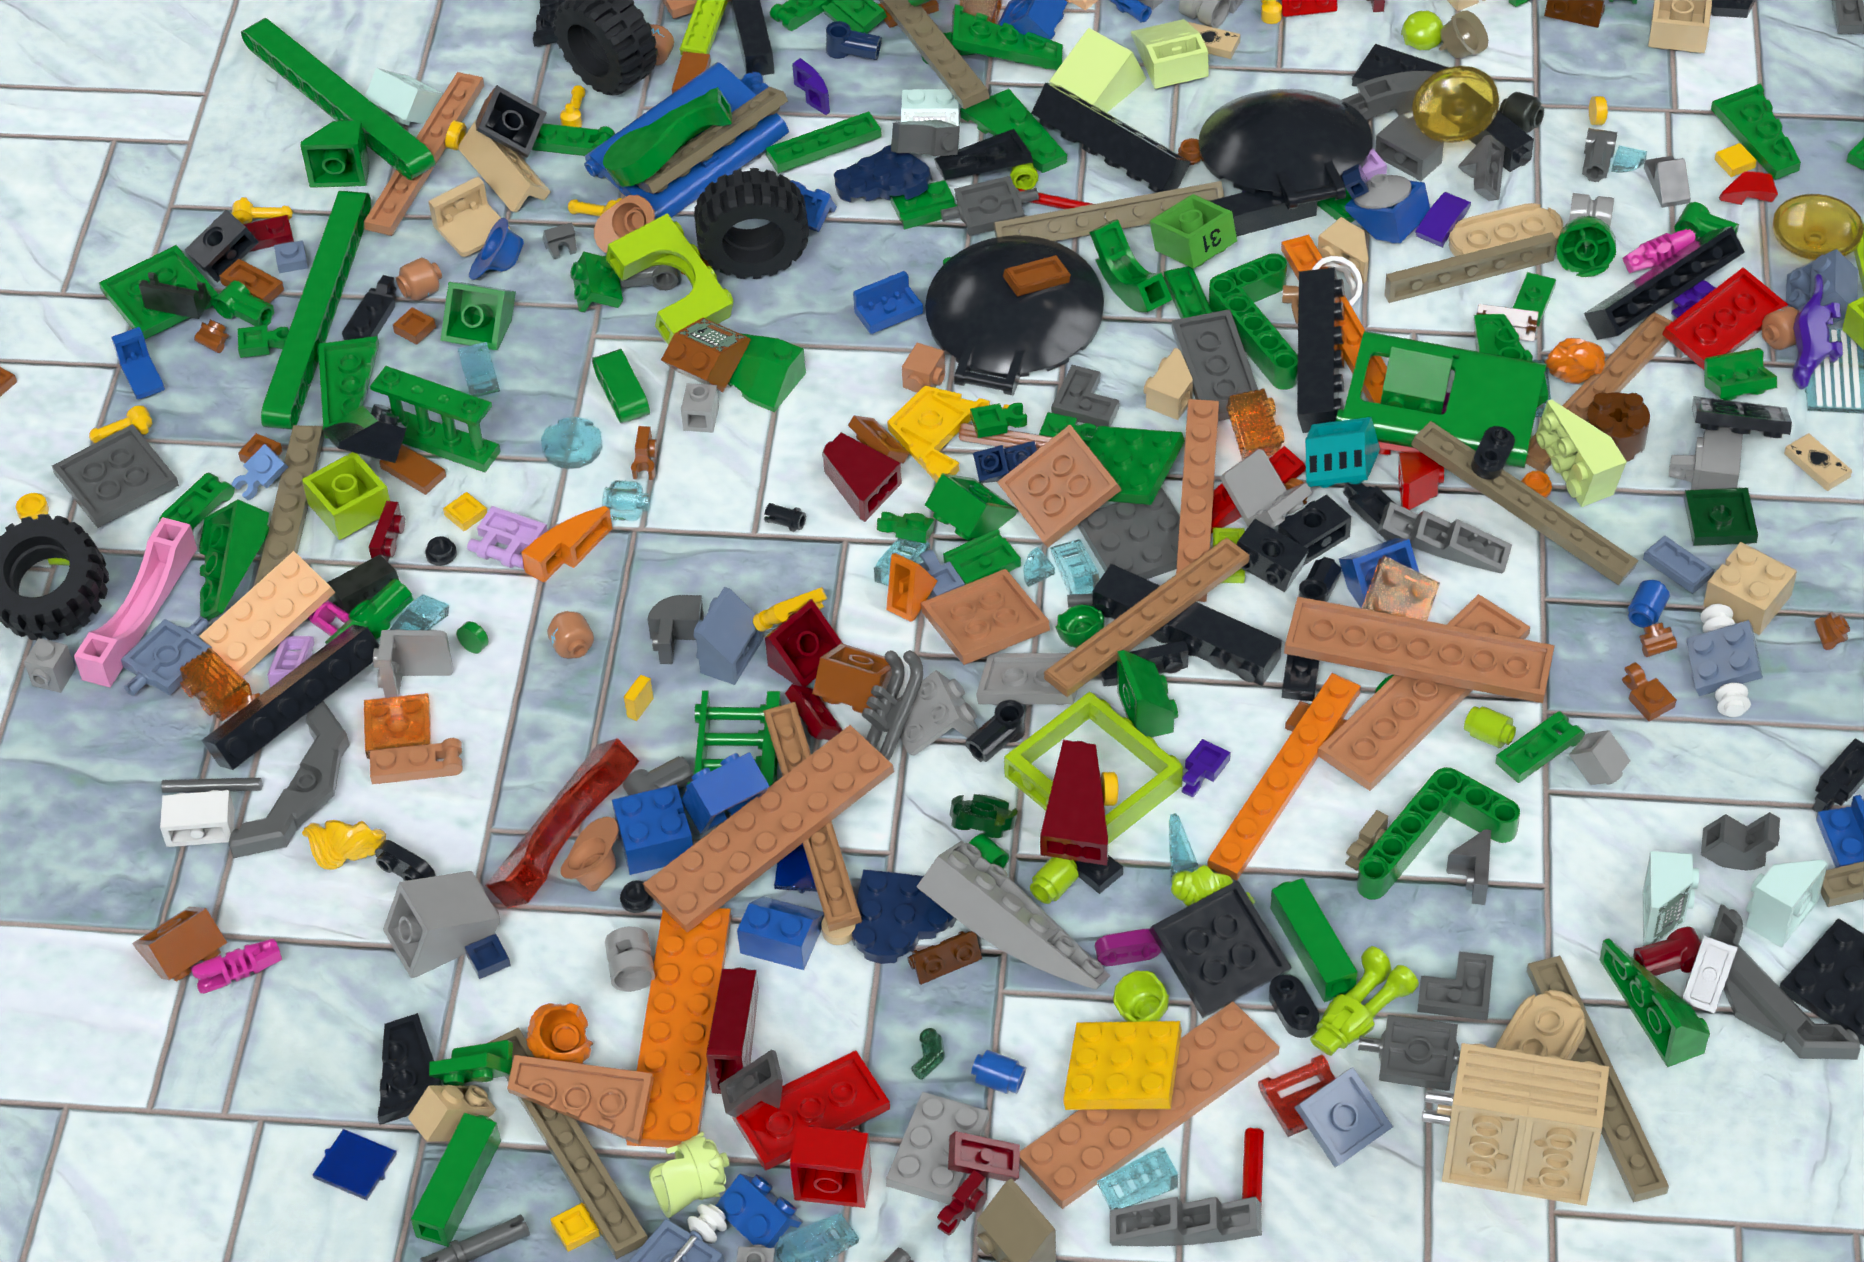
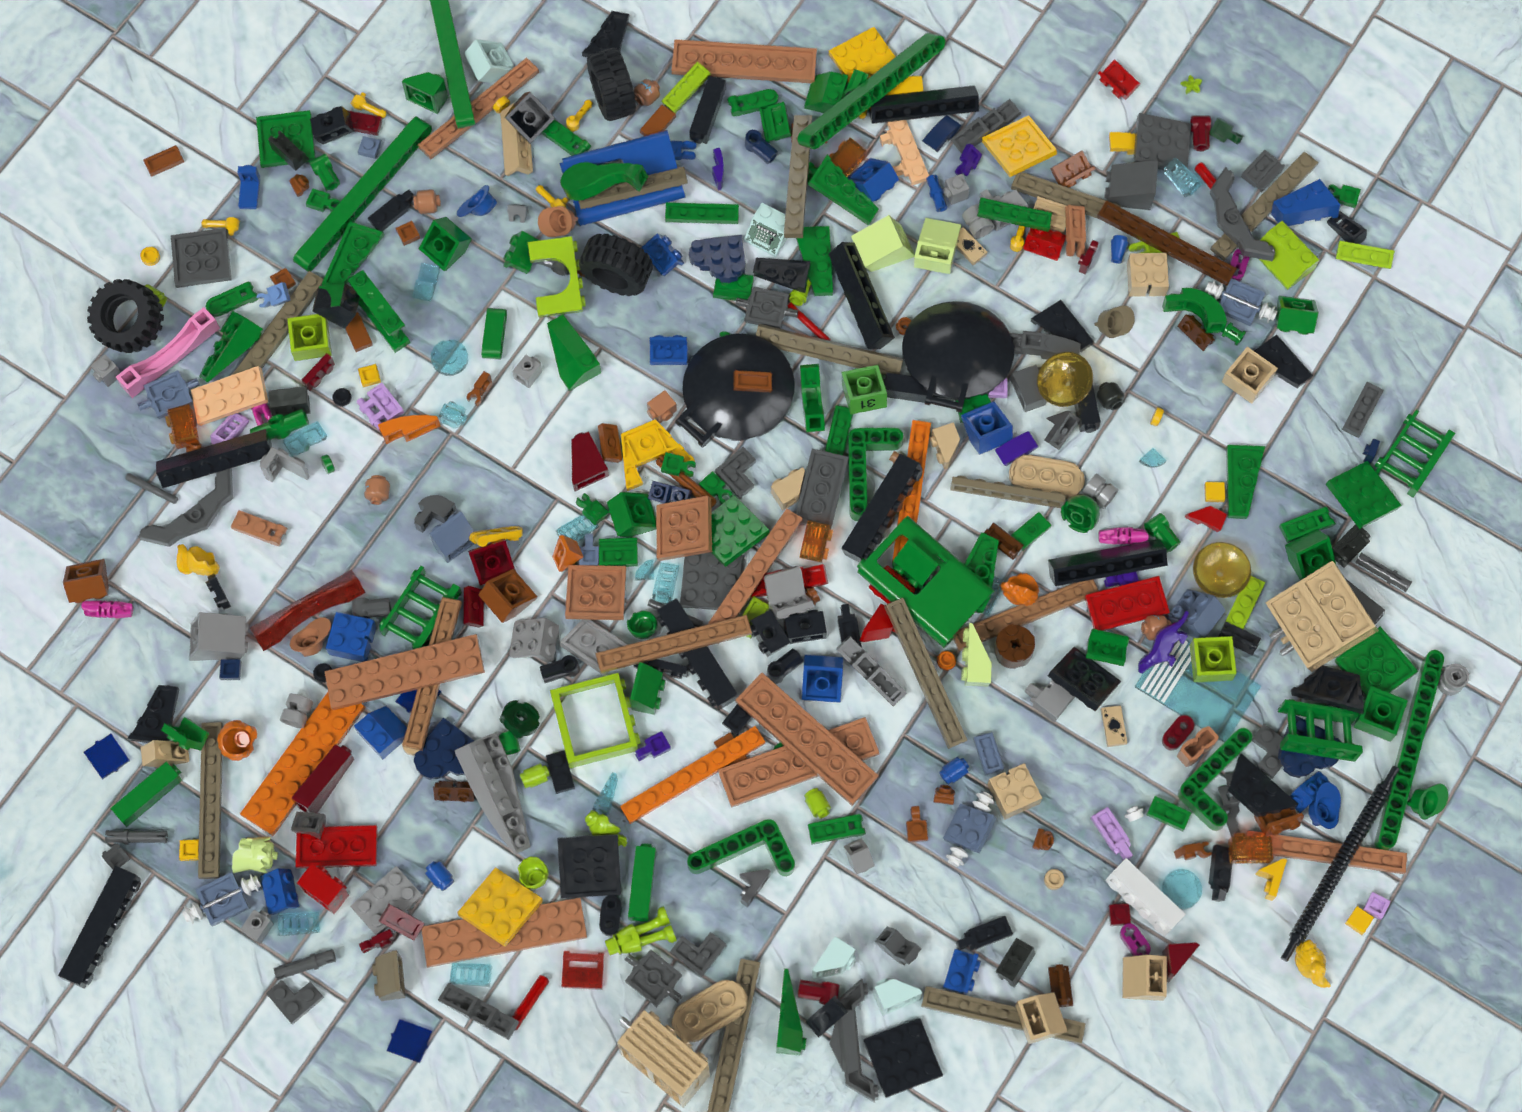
camera: 25 degrees right, 20 degrees up
white brick [160,790,235,847] -> none
dark orange plate [219,259,284,303] -> none
clear orange plate [364,693,432,759] -> none
tan bracket [428,176,510,257] -> none
nougat wing [507,1055,654,1145] -> none
yellow tile [624,675,654,721] -> none
dark orange slope [661,317,751,392] -> none
blue piece [681,752,770,834] -> none
black pin [764,503,806,532] -> none
dark grey piece [861,650,924,761] -> none
dark grey arch [891,120,960,156] -> none
clear green arm [911,1028,945,1080] -> none
dark red slope [1040,740,1108,865] -> none
magenta beam [1094,929,1161,966] -> none
yellow tile [1100,772,1118,806] -> none
sand blue plate [1294,1067,1393,1167] -> none
teal slope [1305,417,1380,488] -> none
white helmet [1311,256,1363,307] -> none
dark blue piece [1342,163,1369,199] -> none
dark tan plate [1345,810,1388,870] -> none
light grey dish [1354,174,1412,209] -> none
clear orange plate [1362,556,1440,621] -> none
lime hair [1401,11,1443,50] -> none
black plate [1471,426,1515,480] -> none
dark grey piece [1582,128,1617,182] -> none
slope [1644,156,1691,208] -> none
dark green plate [1684,488,1758,546] -> none

